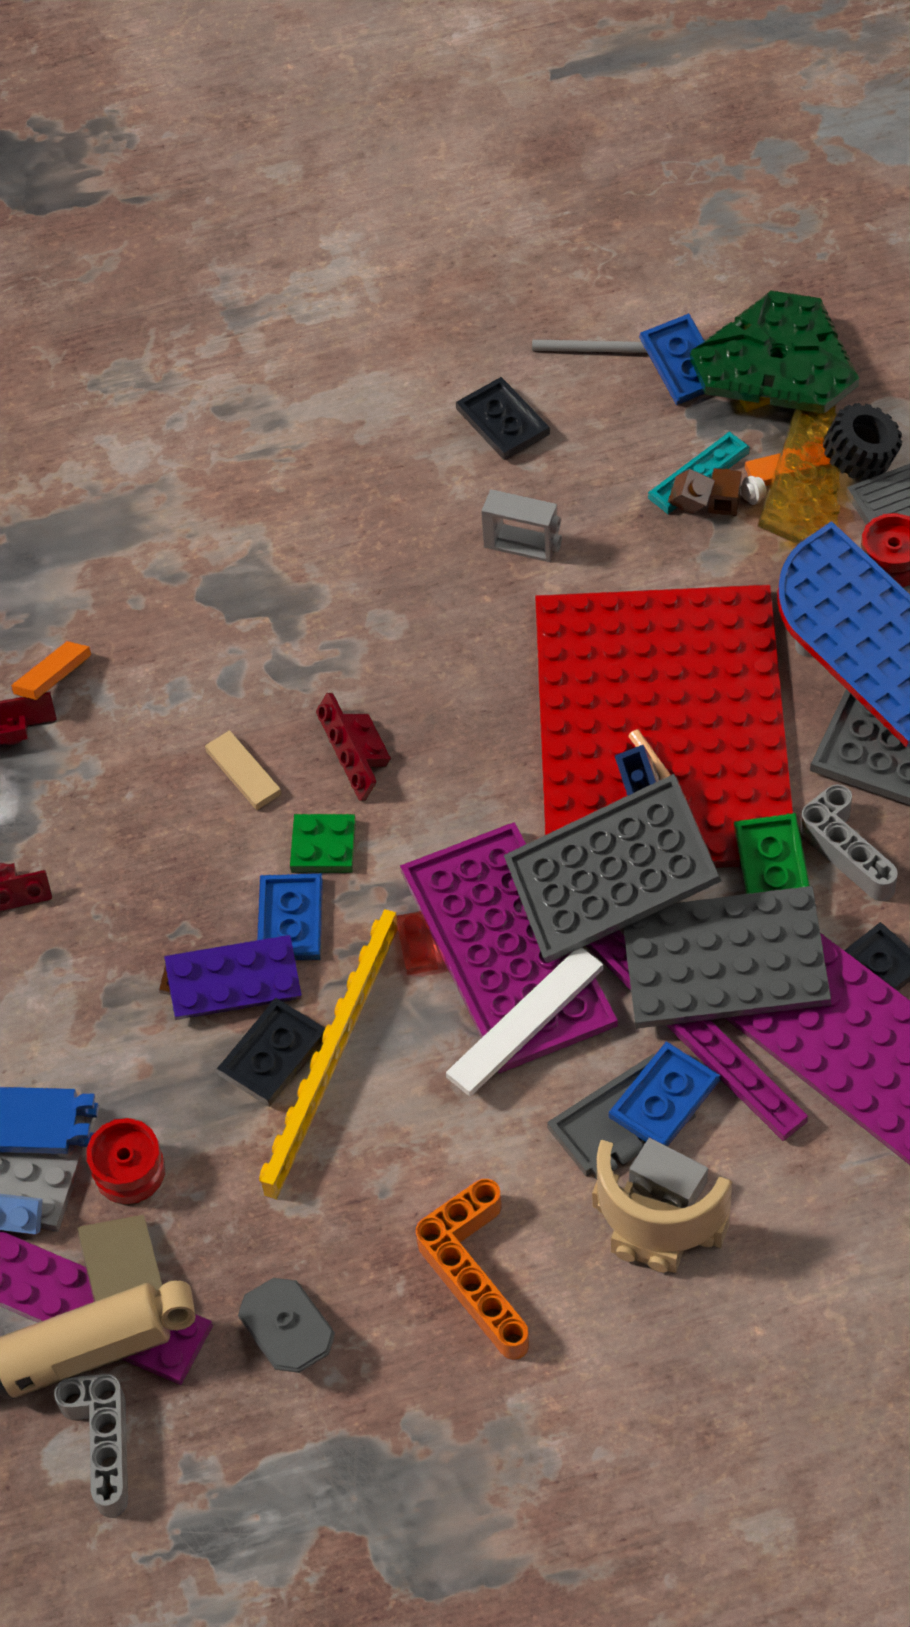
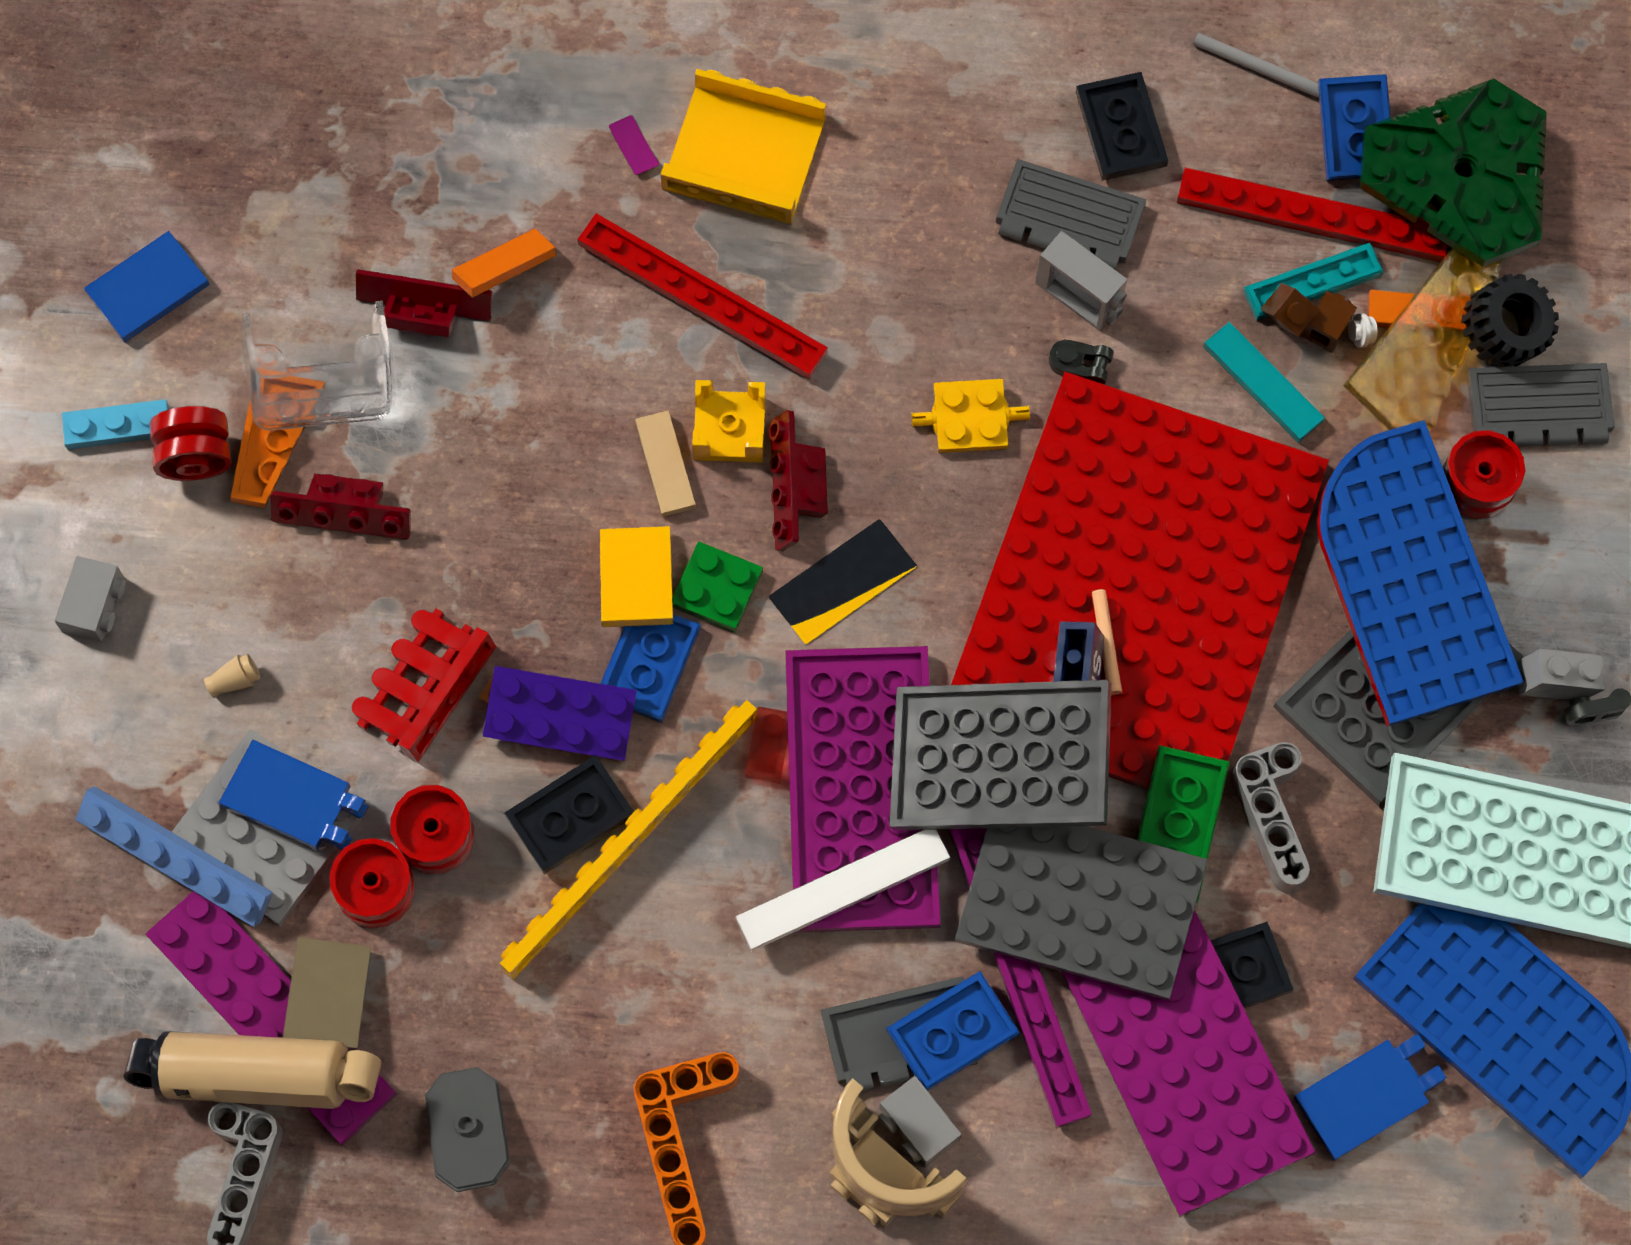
camera: 15 degrees right, 15 degrees up
none -> red fence [351,608,497,763]
none -> red wheel [390,785,475,874]
none -> red plate [577,213,828,379]
none -> yellow tile [600,526,673,627]
none -> magenta sticker [609,115,659,175]
none -> yellow panel [660,69,826,224]
none -> yellow panel [692,380,766,463]
none -> black sticker [769,519,917,644]
none -> yellow plate [911,379,1030,453]
none -> dark grey hinge [996,159,1147,270]
none -> pearl dark grey plate [1049,339,1114,385]
none -> red plate [1176,167,1448,263]
none -> teal tile [1203,322,1325,443]

